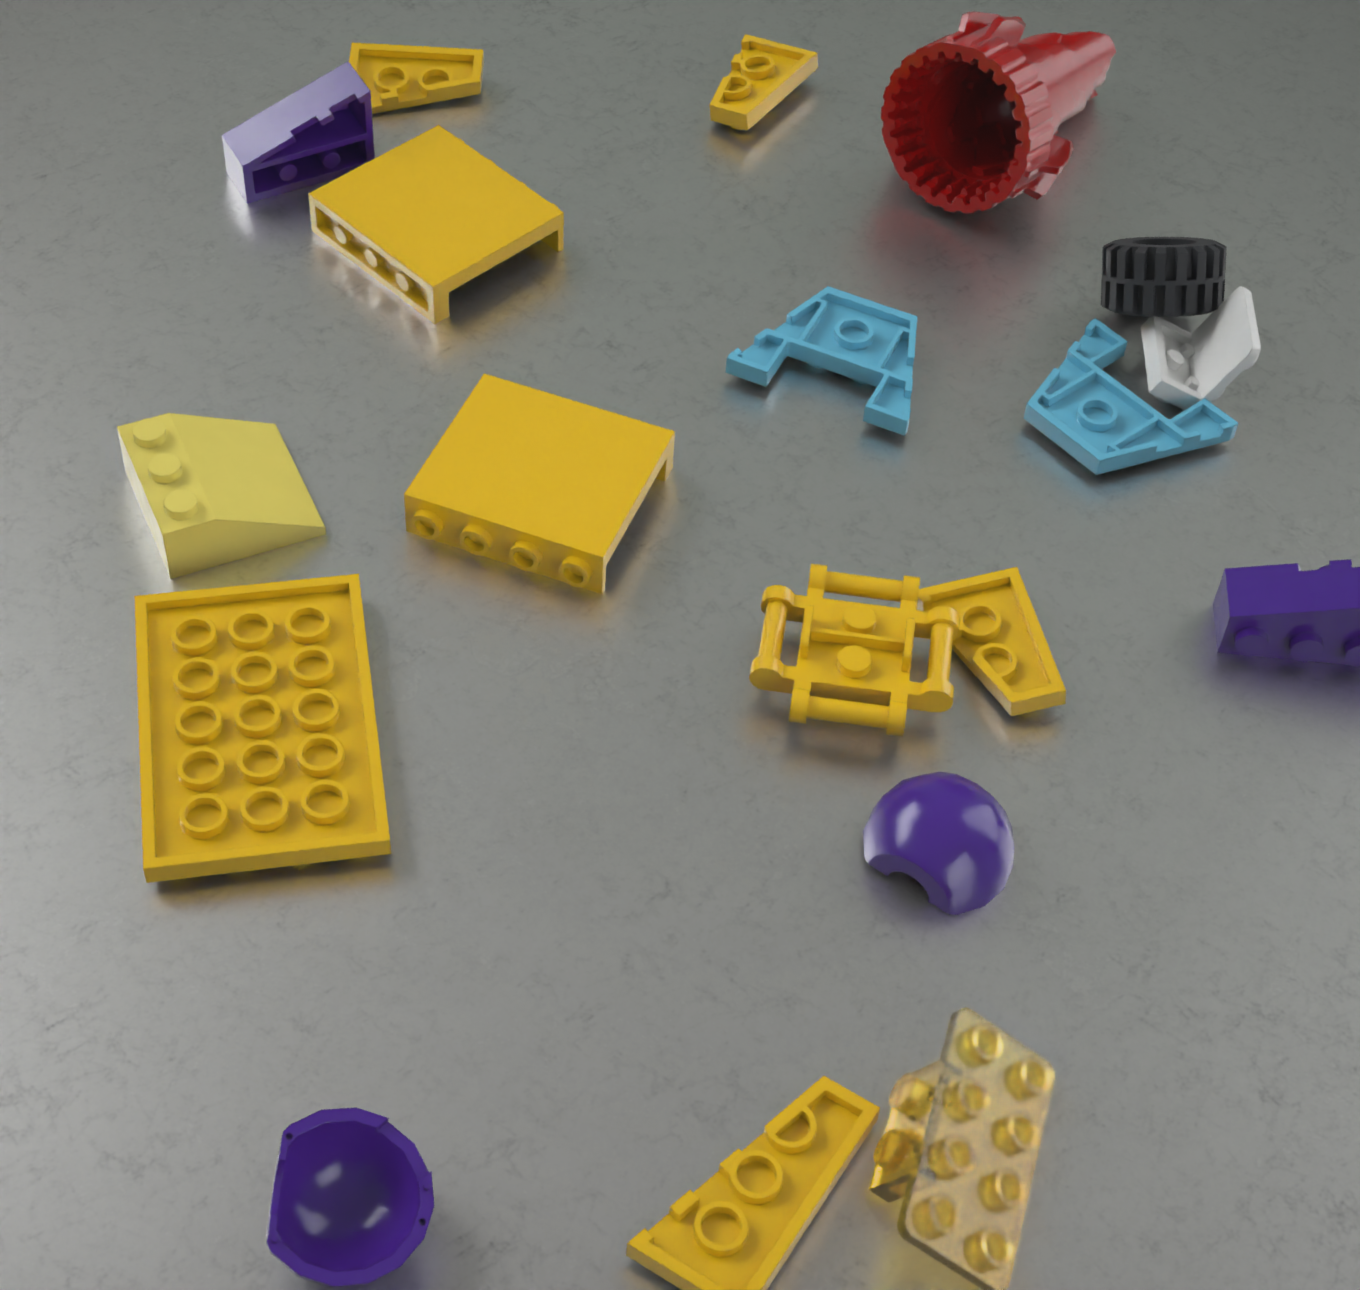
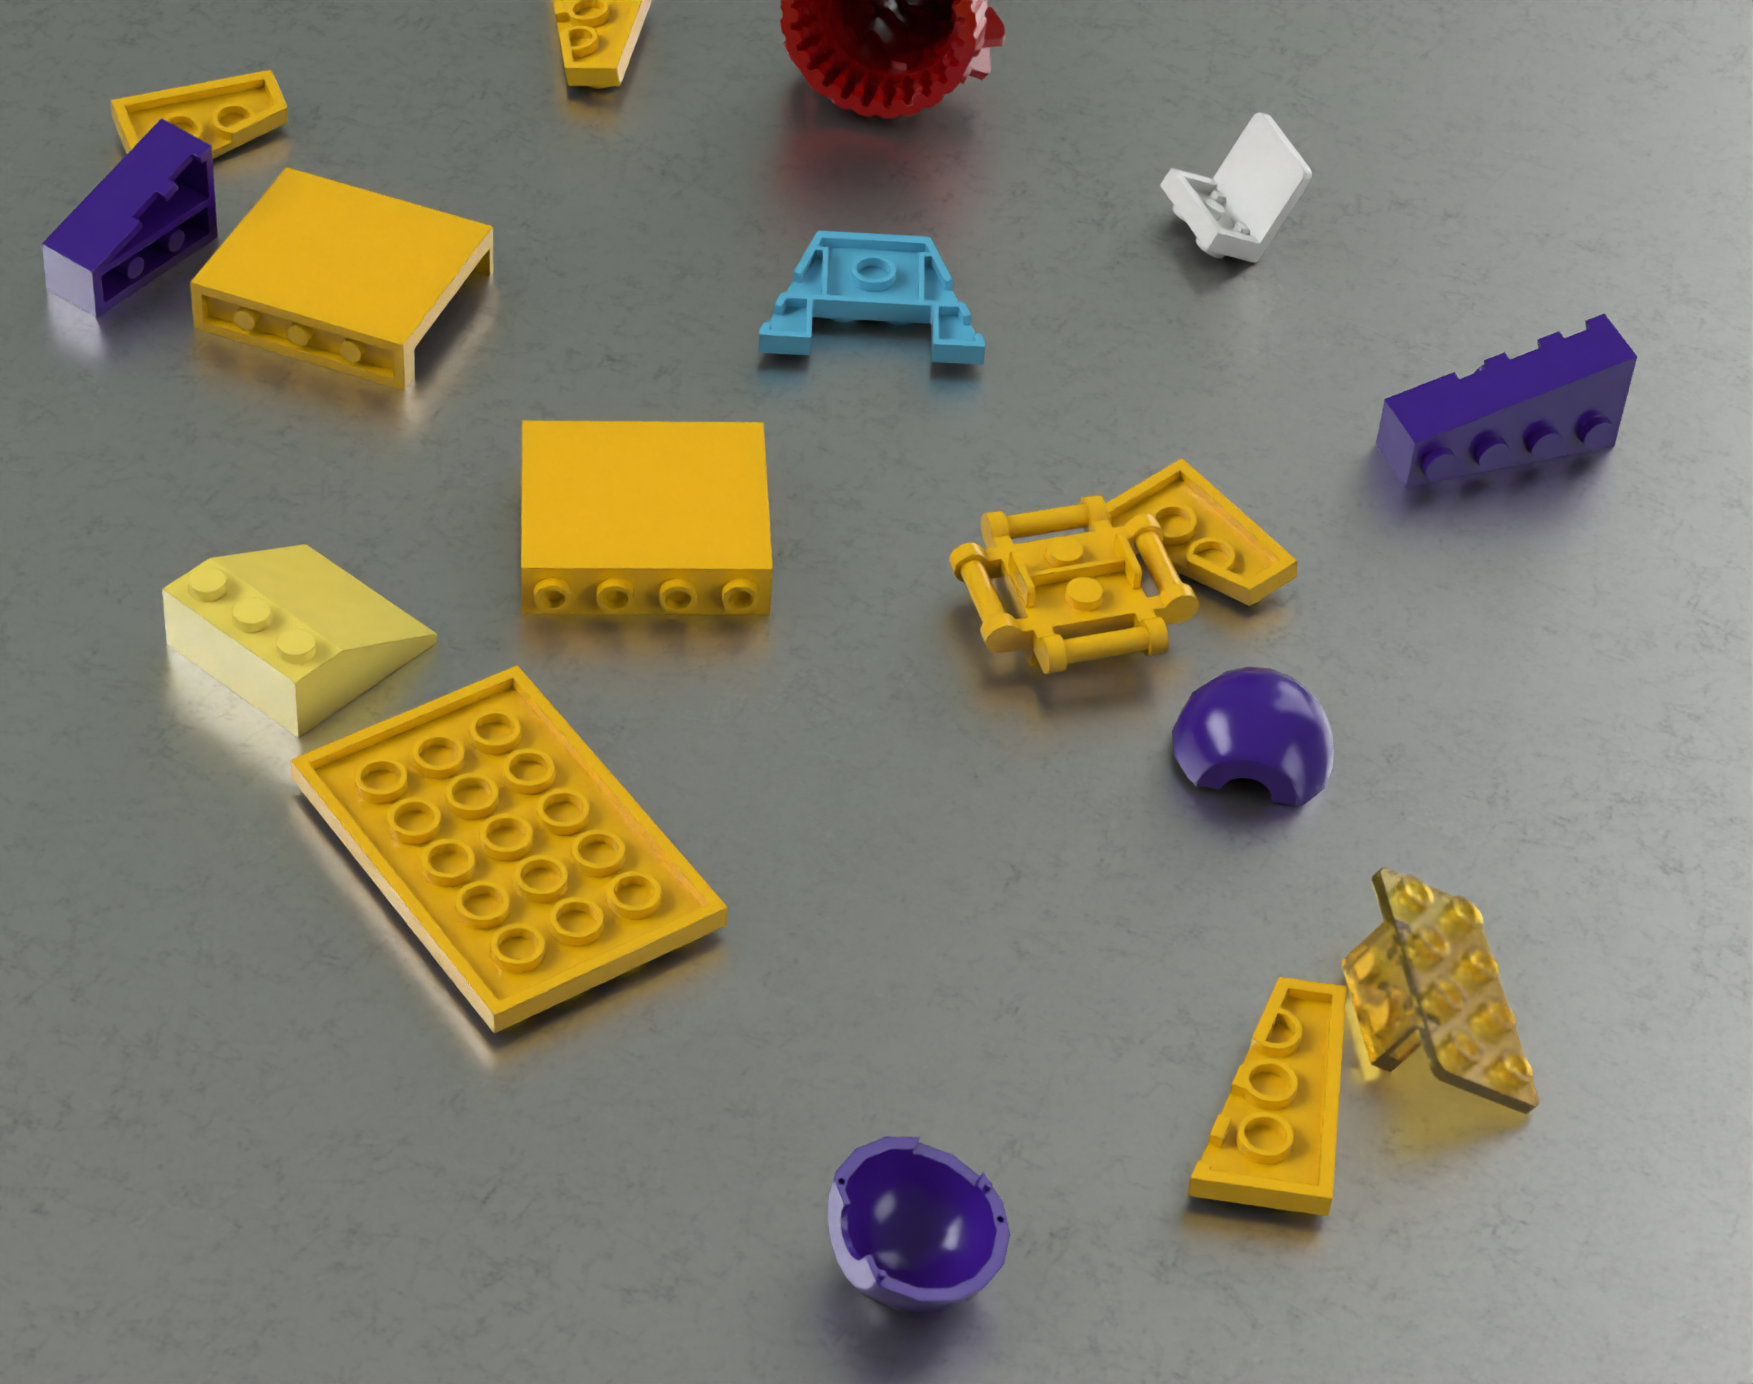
camera: 25 degrees left, 5 degrees down
medium azure wing [1024,318,1239,475] -> none
black tyre [1101,237,1227,317] -> none

